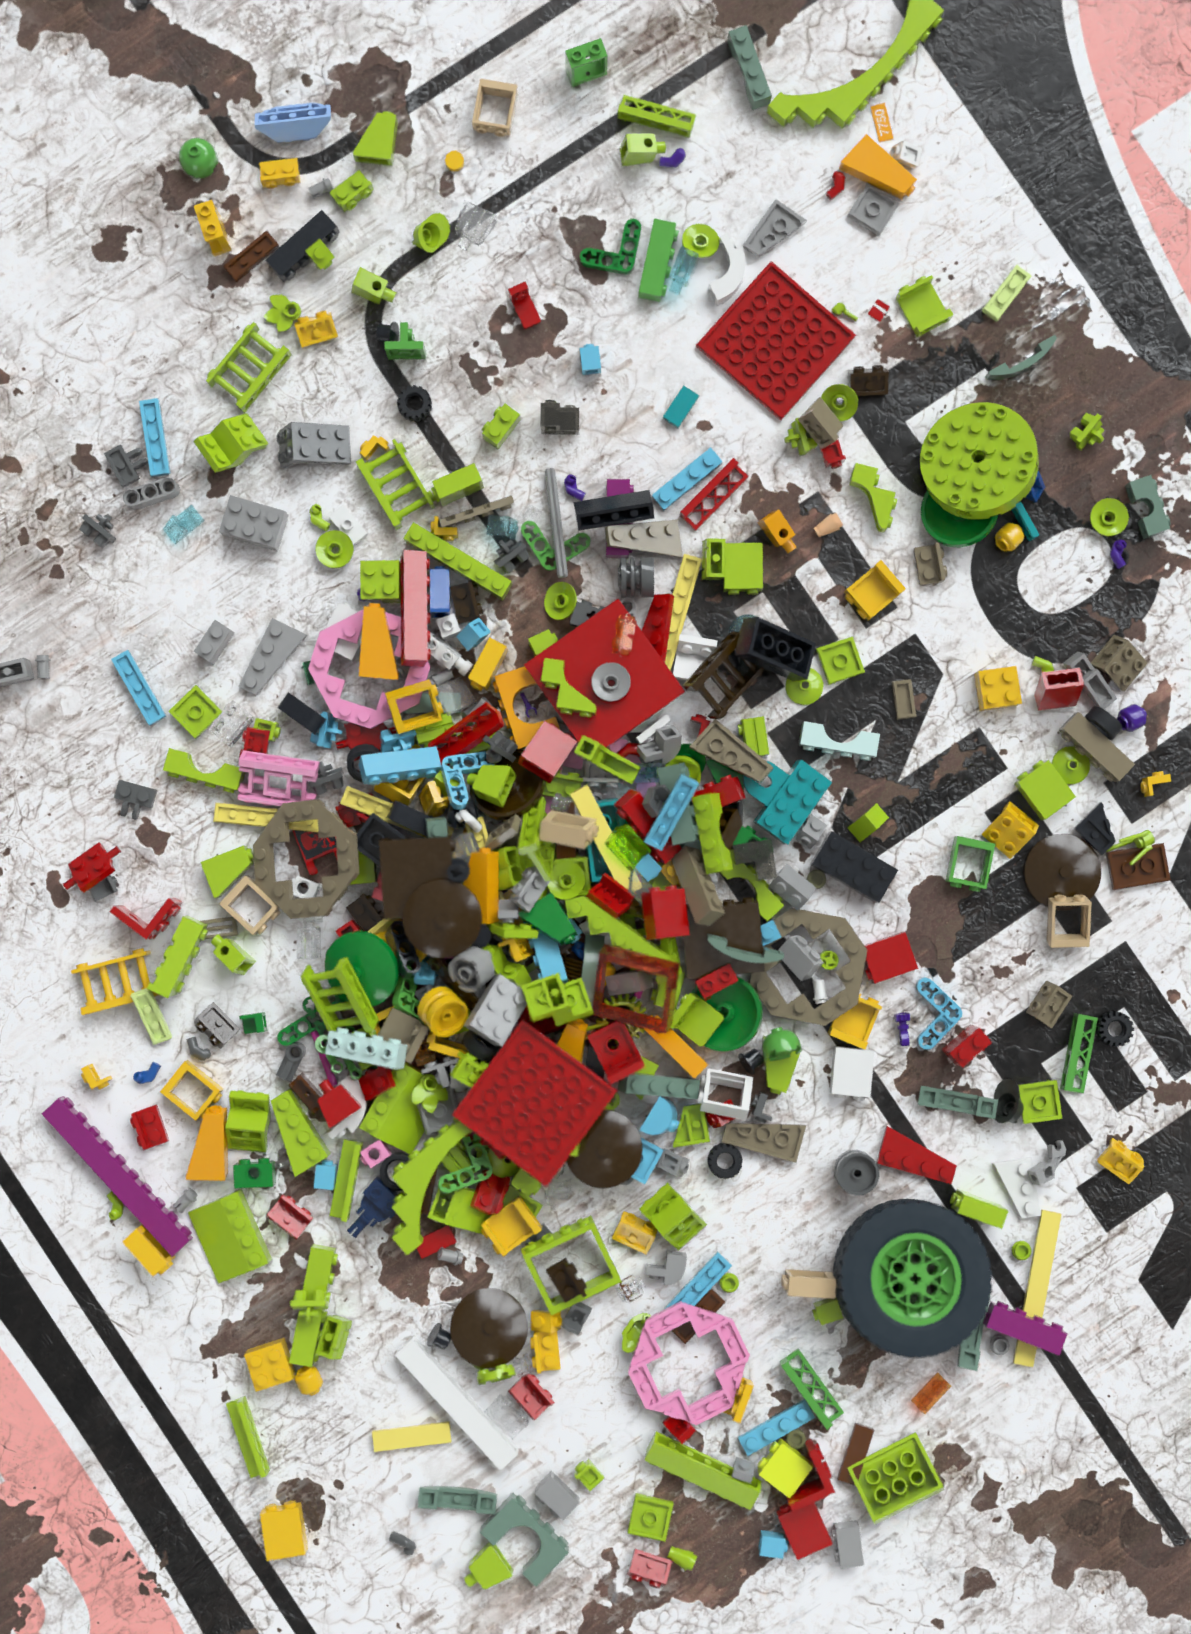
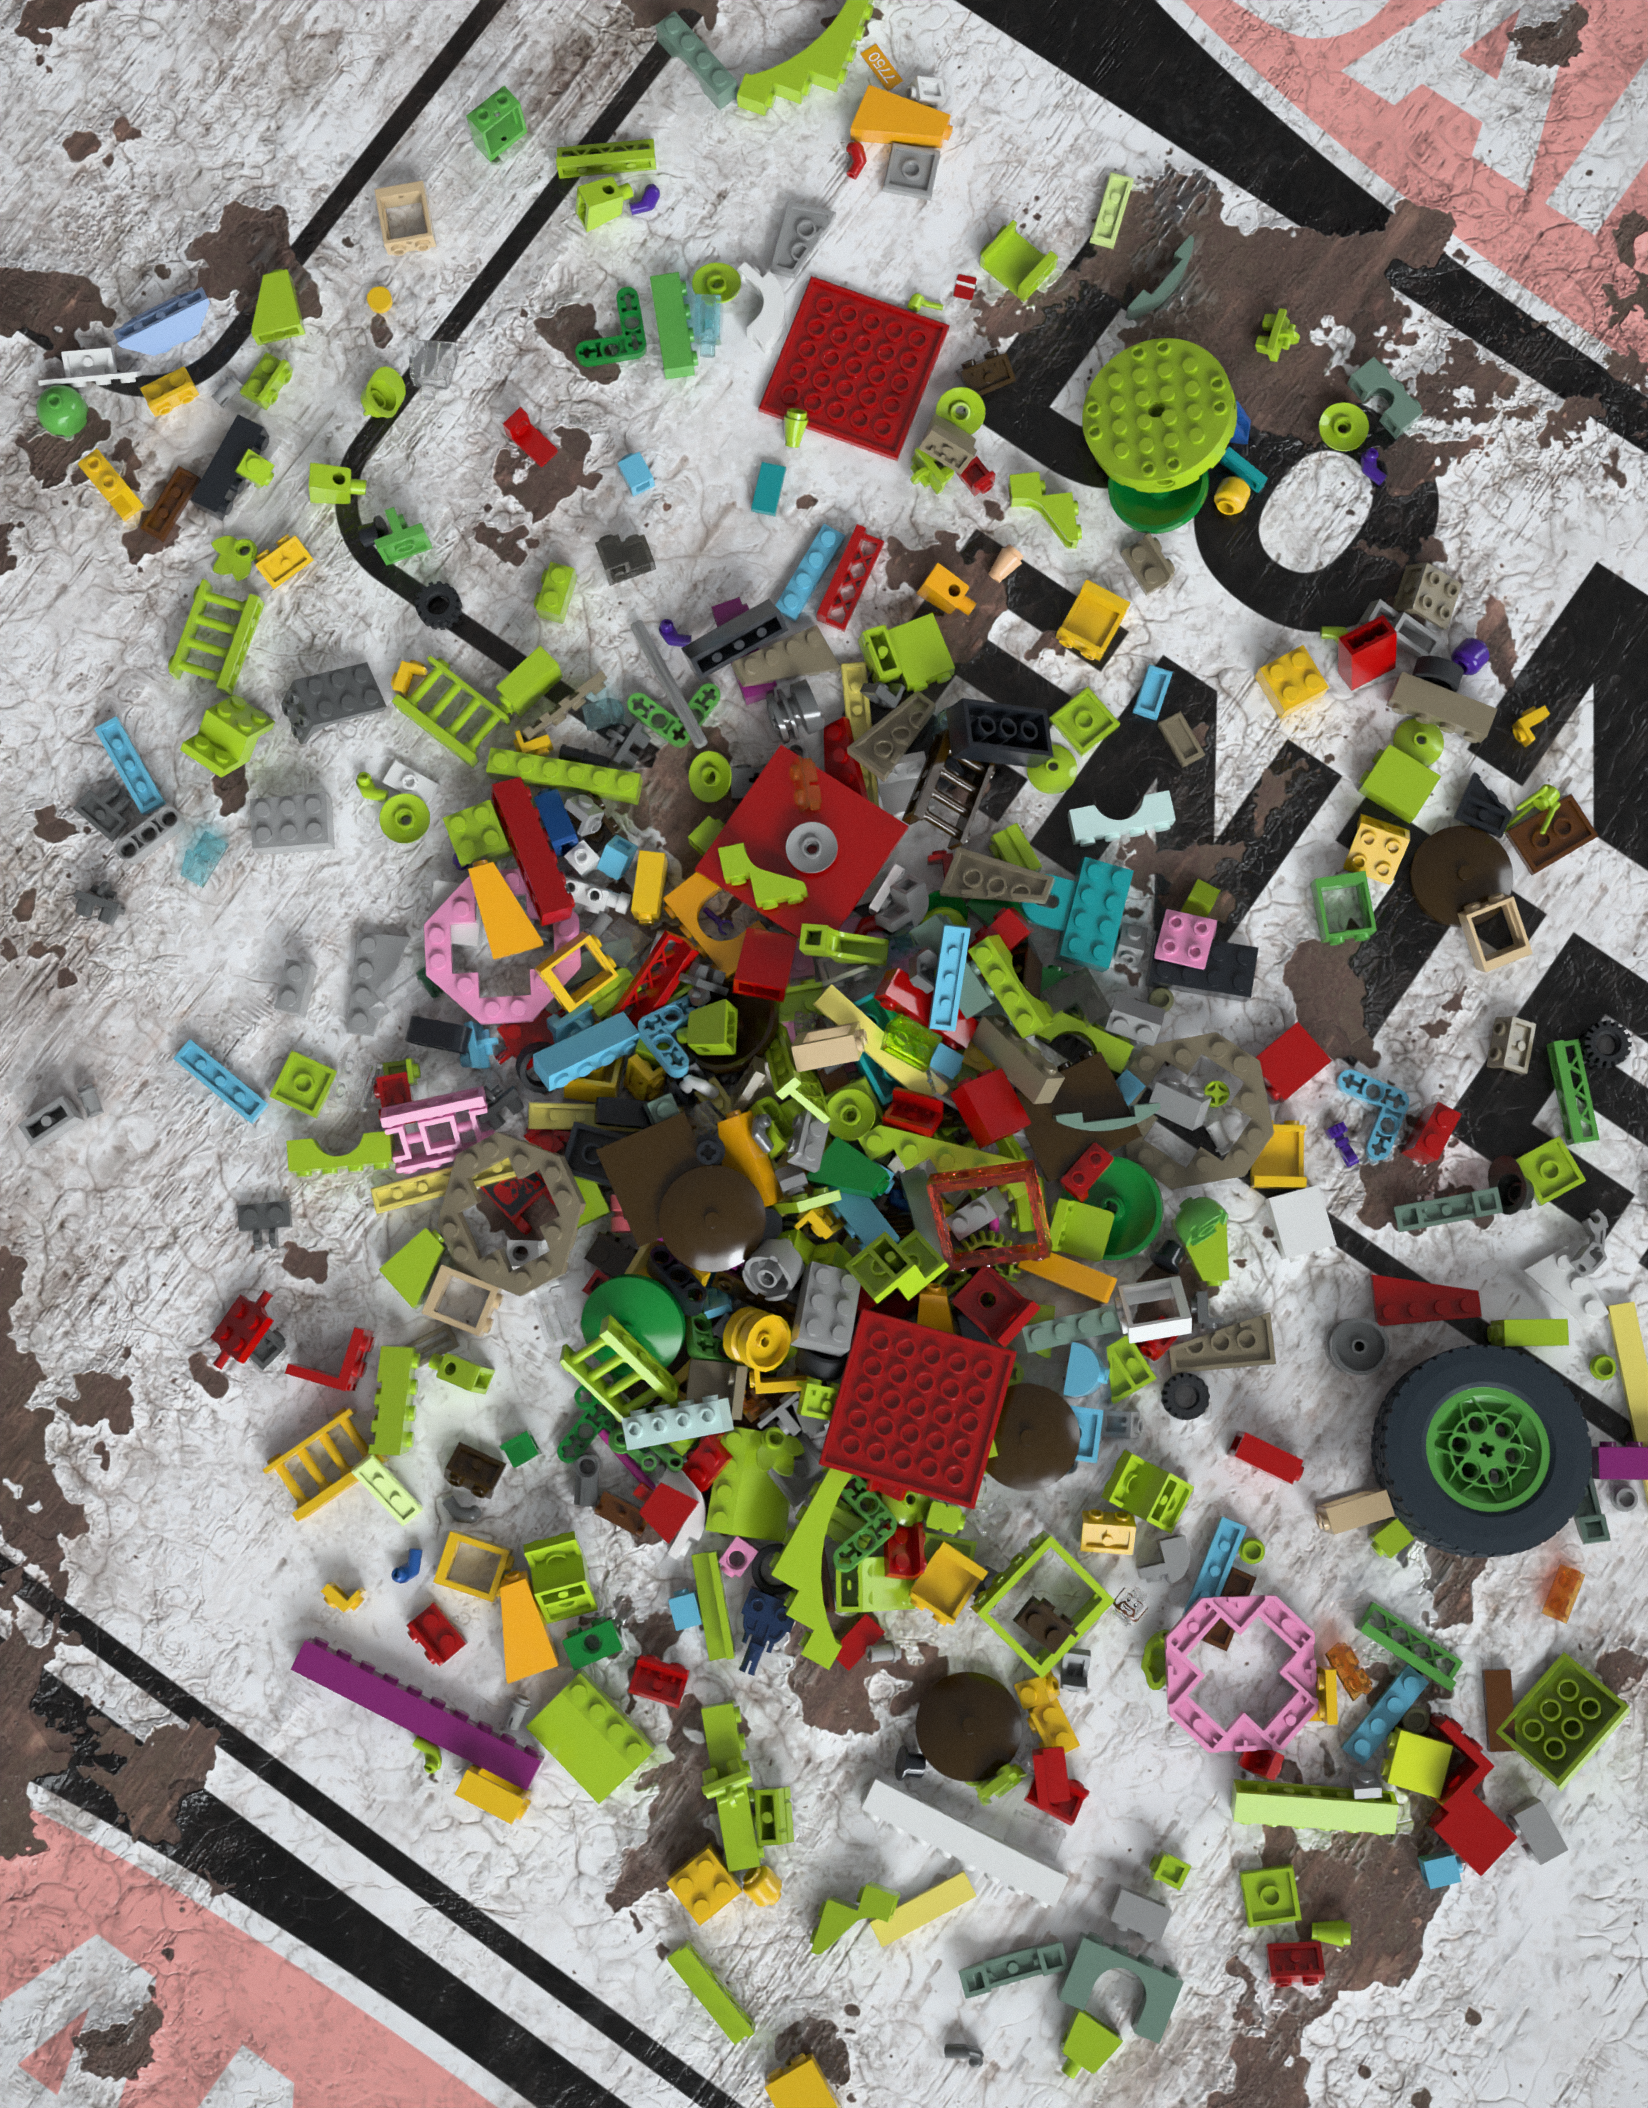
camera: 15 degrees left, 5 degrees down
lime wedge [271,1089,331,1177] -> none
none -> white bracket [38,347,142,388]
none -> clear torso [368,961,434,1022]
none -> black axle [558,744,610,768]
none -> light grey bracket [564,795,605,836]
none -> dark grey arm [751,1113,774,1153]
none -> lime cone [784,408,809,448]
none -> lime arch [809,1881,901,1955]
none -> dark tan wing [847,691,936,782]
none -> dark grey bracket [860,682,905,708]
none -> red panel [1032,1746,1070,1810]
none -> medium azure tile [1133,664,1173,721]
none -> bright pink bracket [1154,909,1217,969]
none -> red brick [1226,1431,1304,1485]
none -> clear orange hinge [1325,1642,1373,1701]

